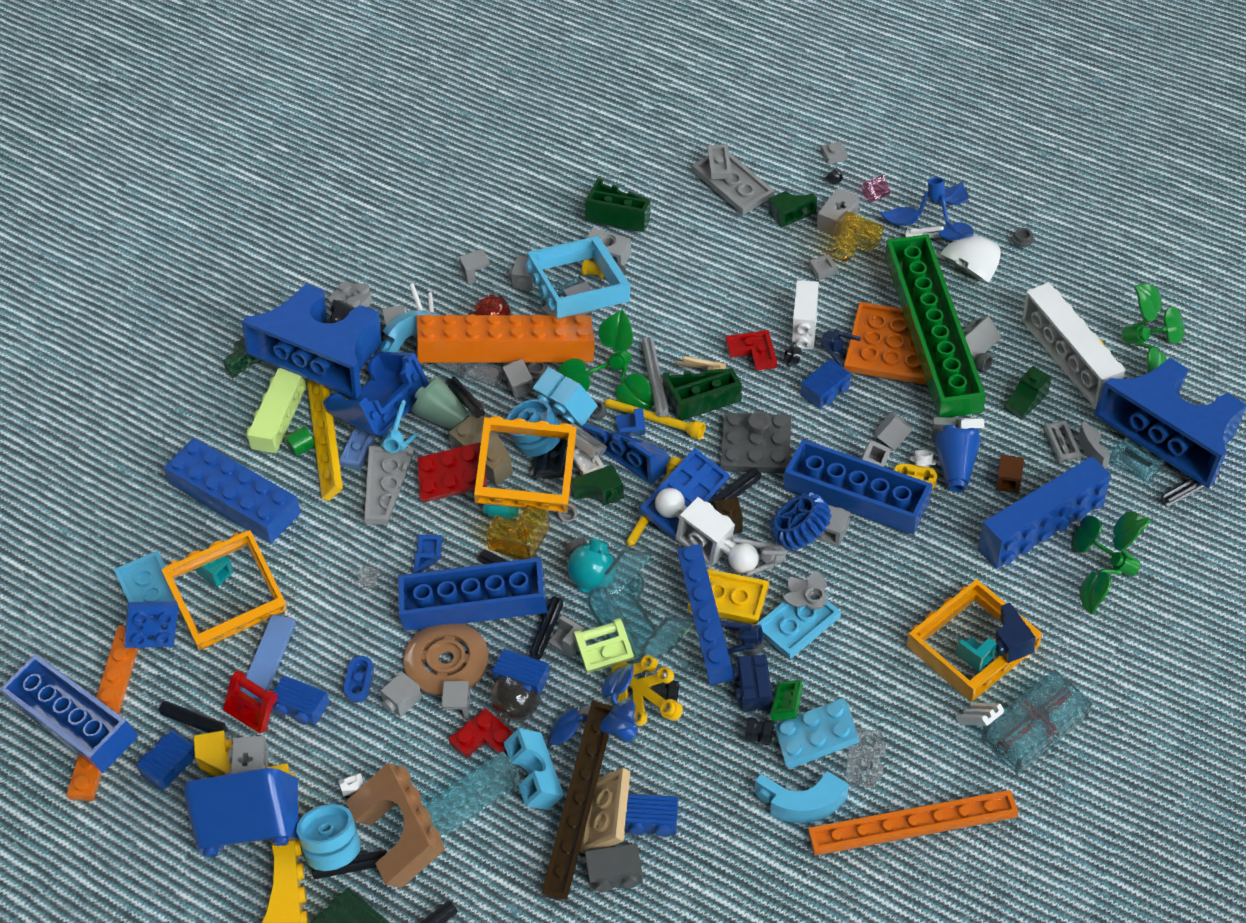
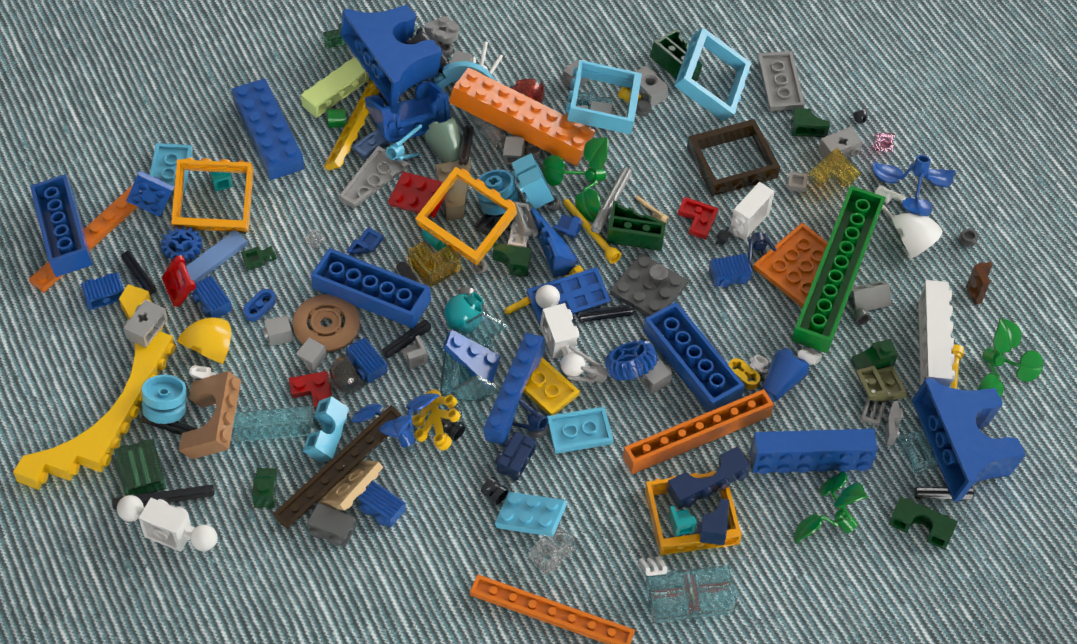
camera: 25 degrees right, 5 degrees up
blue windscreen [184,768,299,857] -> none
light grey panel [459,249,490,285] -> none
yellowish green plate [573,618,634,673] -> none
light grey plate [708,144,732,180] -> none
dark brown brick [715,497,743,534] -> none
medium azure arch [755,771,849,823] -> none
green plate [770,680,804,721] -> none
light grey plate [783,571,827,610] -> none
light grey plate [821,141,848,165] -> none
light grey brick [860,440,892,467] -> none
light grey panel [875,411,912,450] -> none
light grey plate [932,417,957,439] -> none
reddish brown brick [996,455,1024,494] -> none
none -> blue gear [161,226,203,263]
none -> yellow brick [177,318,231,364]
none -> dark green plate [241,246,277,271]
none -> dark green arch [252,468,278,508]
none -> wing [443,329,501,390]
none -> orange brick [623,389,774,474]
none -> dark blue arch [667,446,750,509]
none -> medium azure window [674,28,751,121]
none -> dark brown window [687,119,780,196]
none -> olive slope [856,365,907,401]
none -> dark green arch [888,497,958,550]
none -> reddish brown bracket [966,262,993,305]

